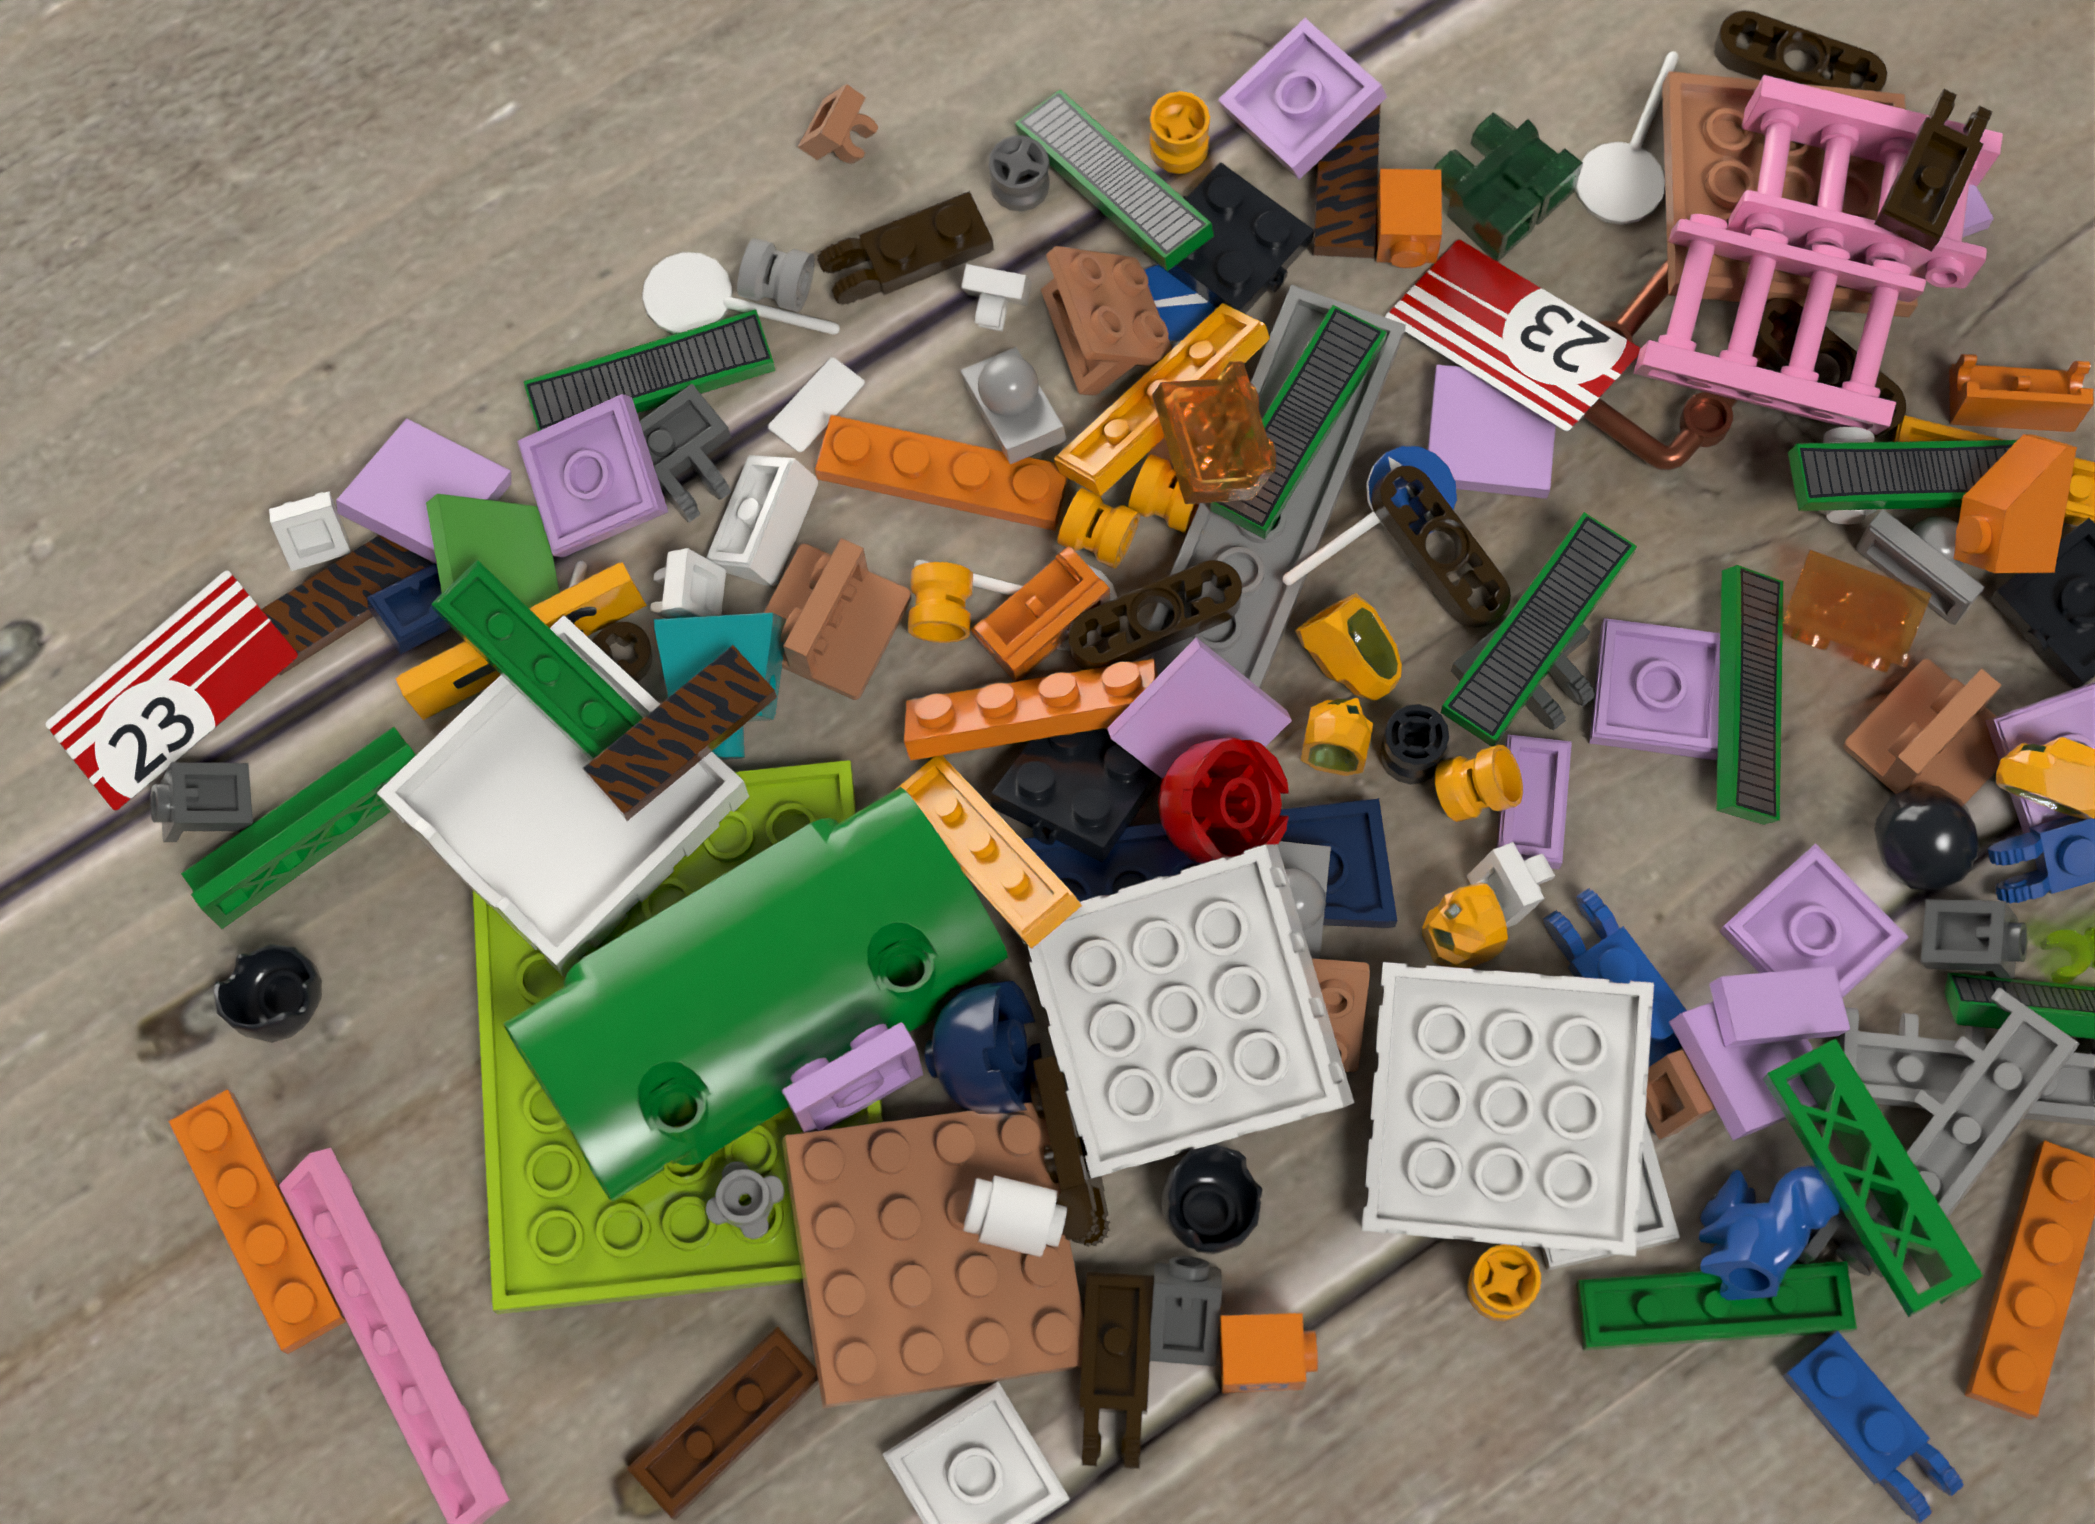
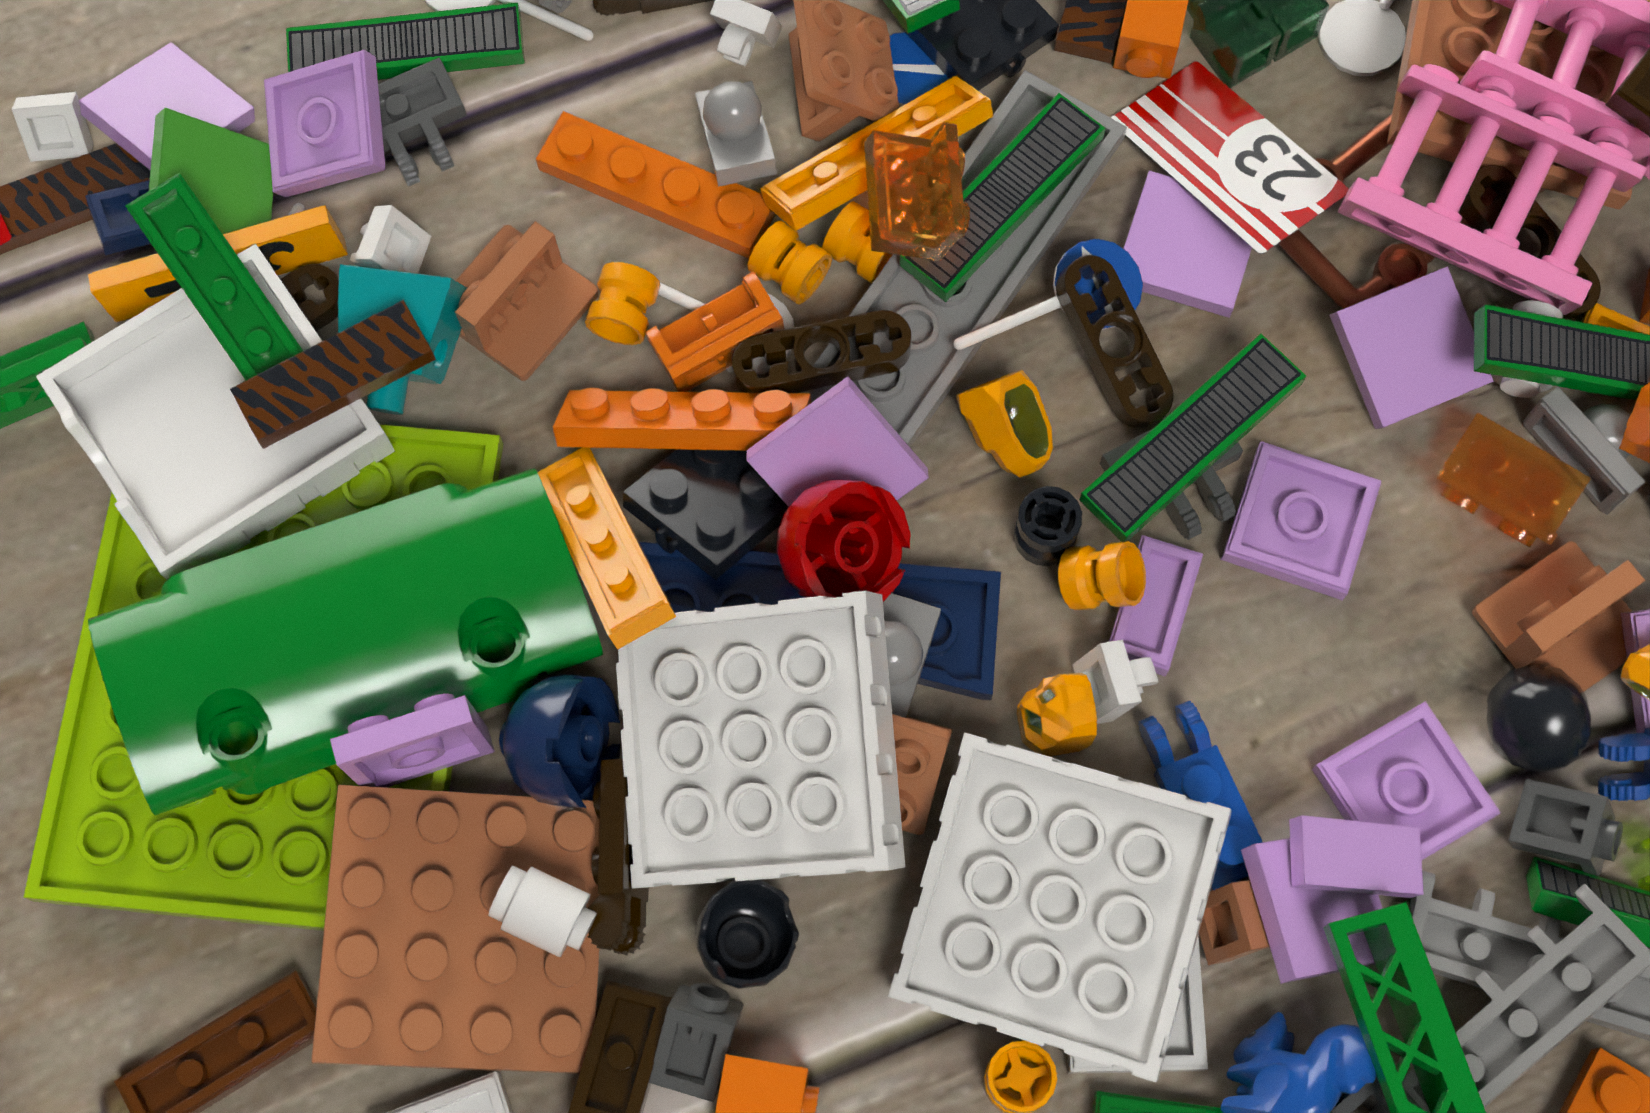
camera: 10 degrees right, 0 degrees up
white slope [706,455,818,586] -> none
light grey plate [706,1161,784,1239] -> none
white sticker [768,358,865,452] -> none
light orange rock [1300,698,1373,776] -> none
tile [1716,565,1784,825] -> none
none -> lavender tile [1330,266,1494,429]

